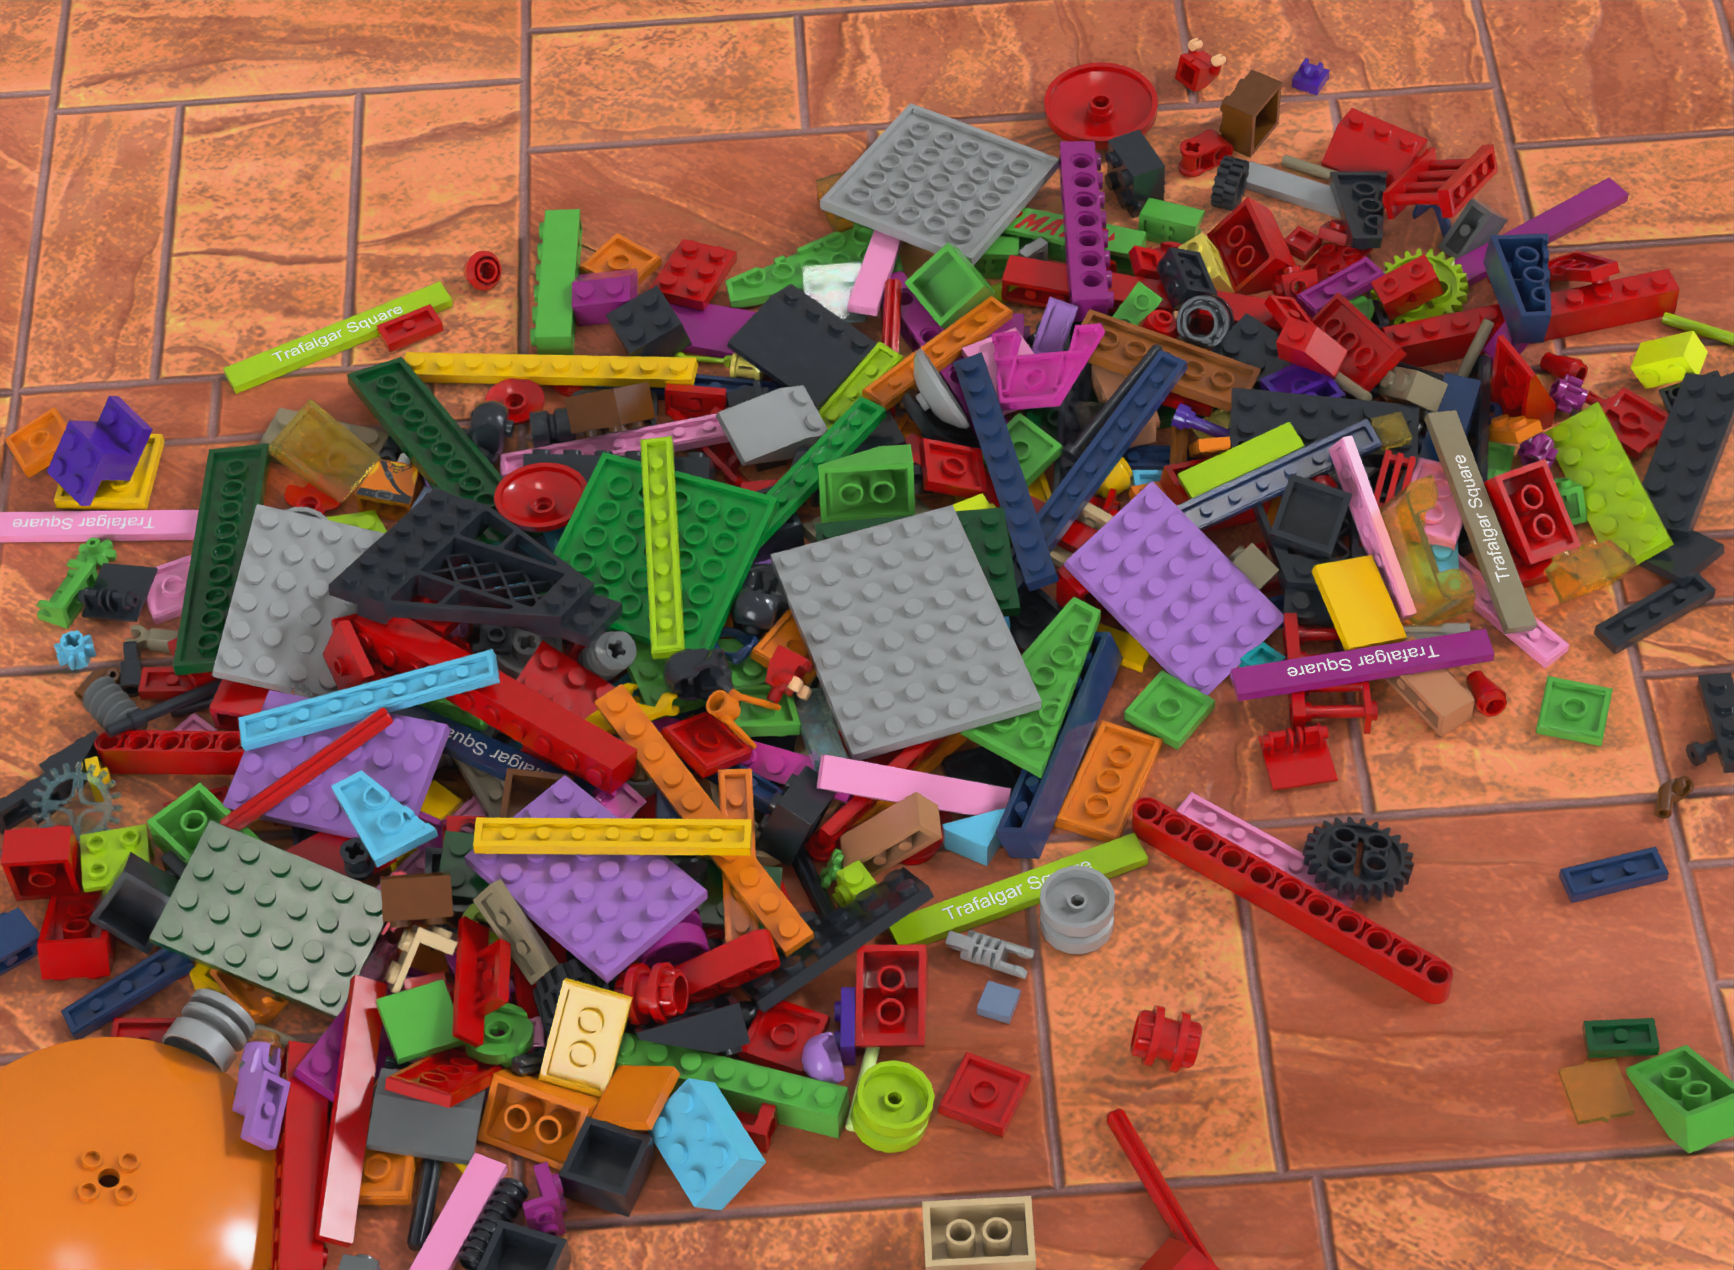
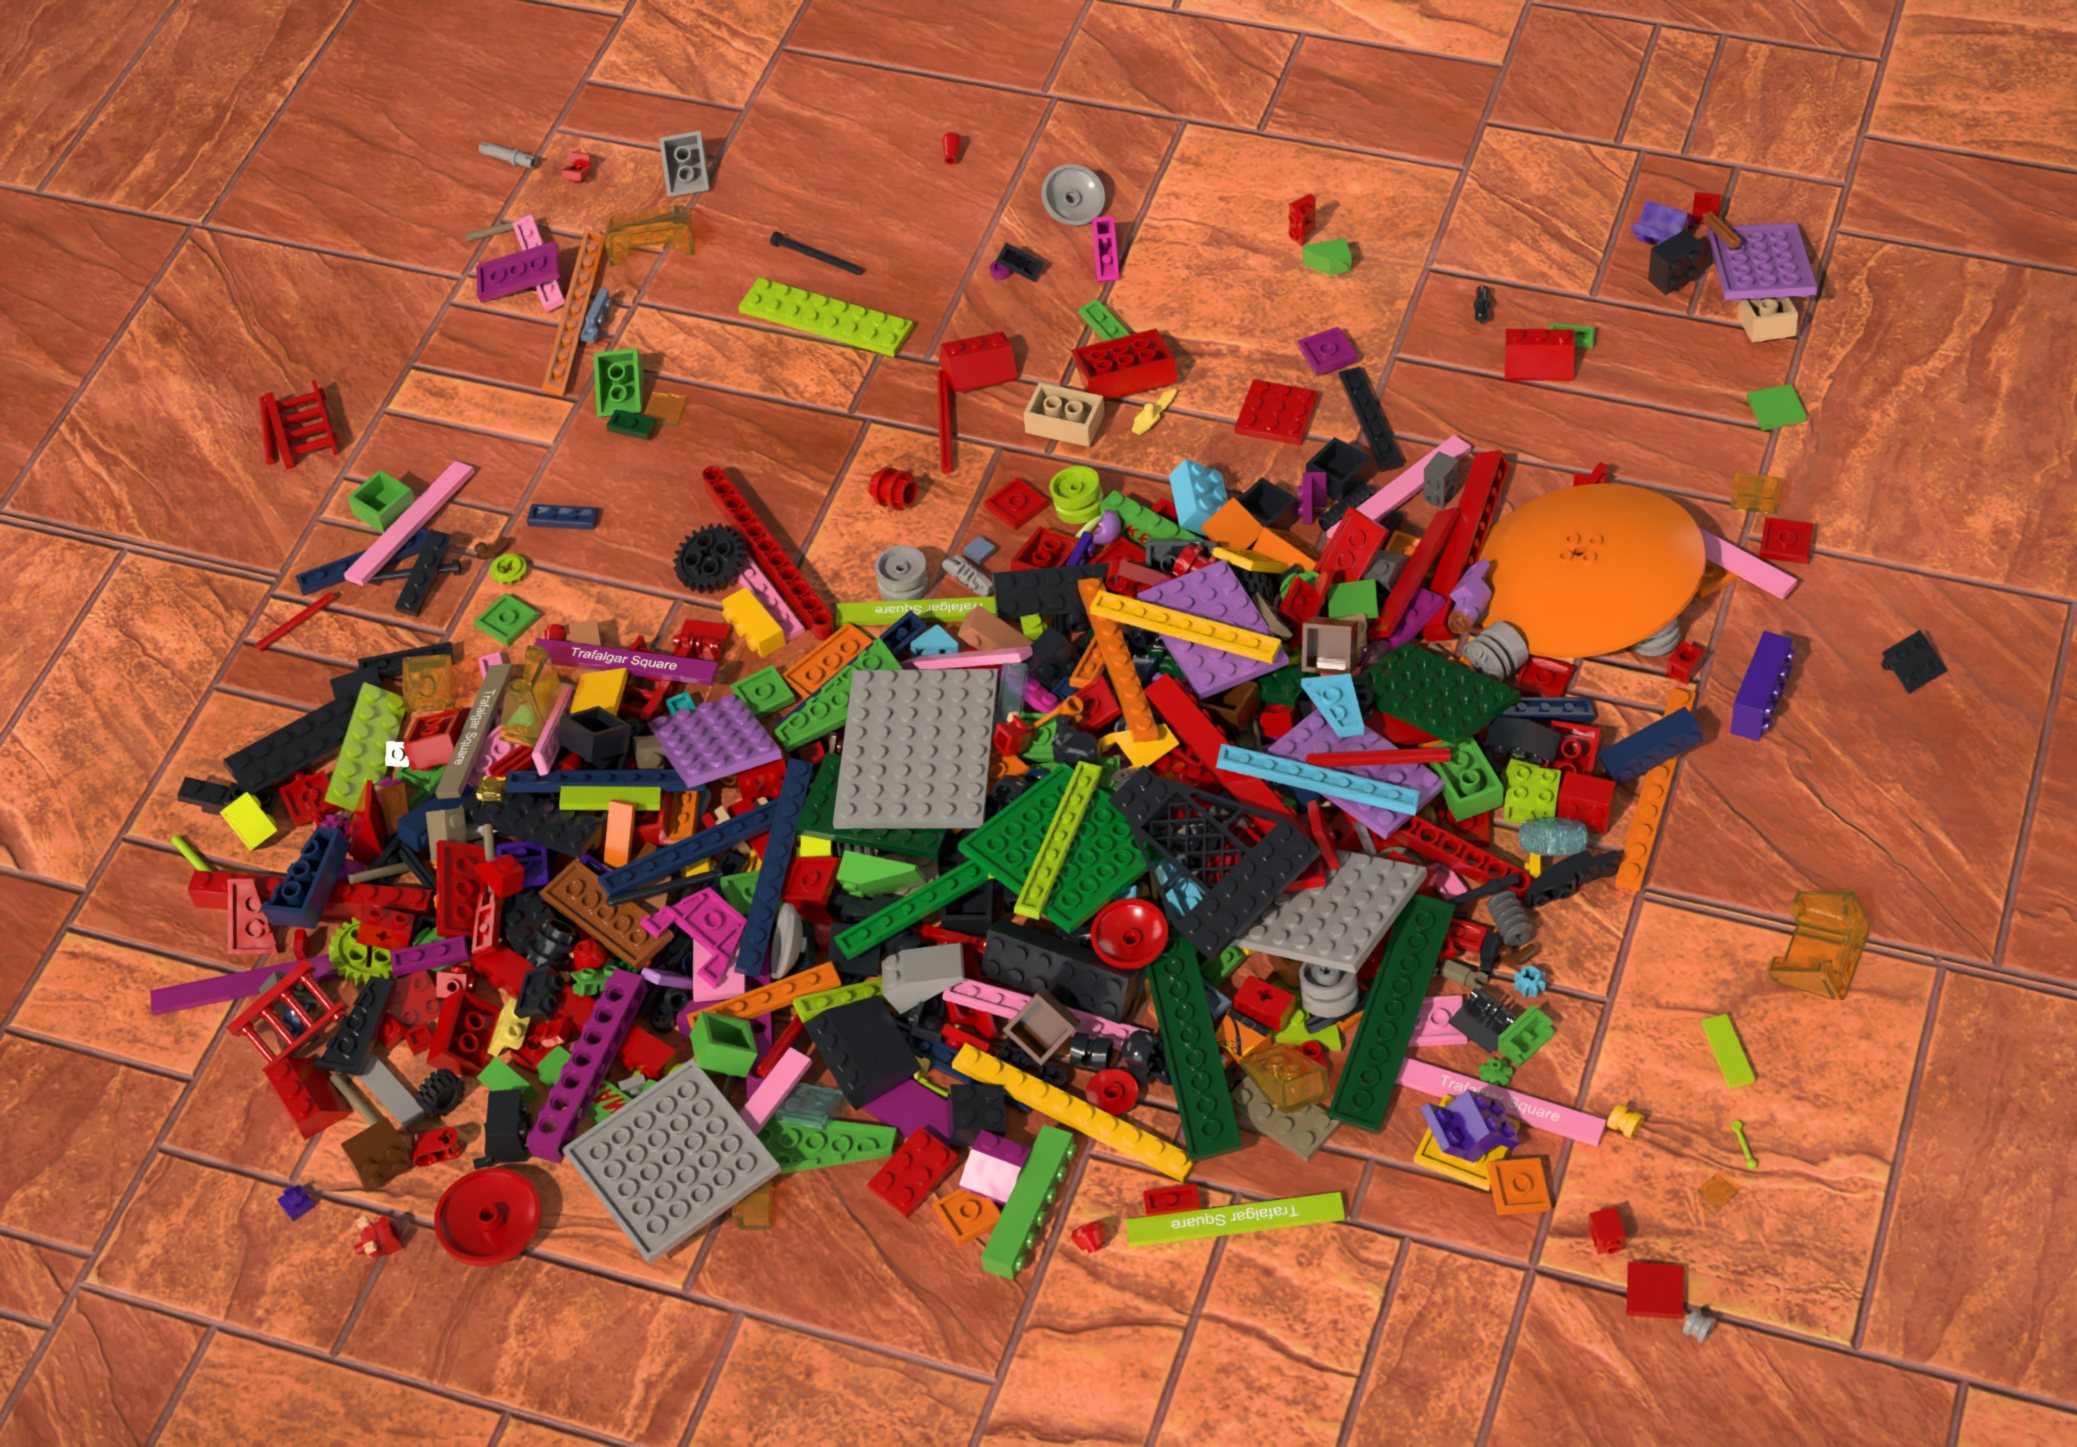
camera: 155 degrees left, 0 degrees up
none -> lime gear [490,554,527,585]
none -> yellow brick [722,587,786,658]
none -> red brick [1234,975,1295,1033]

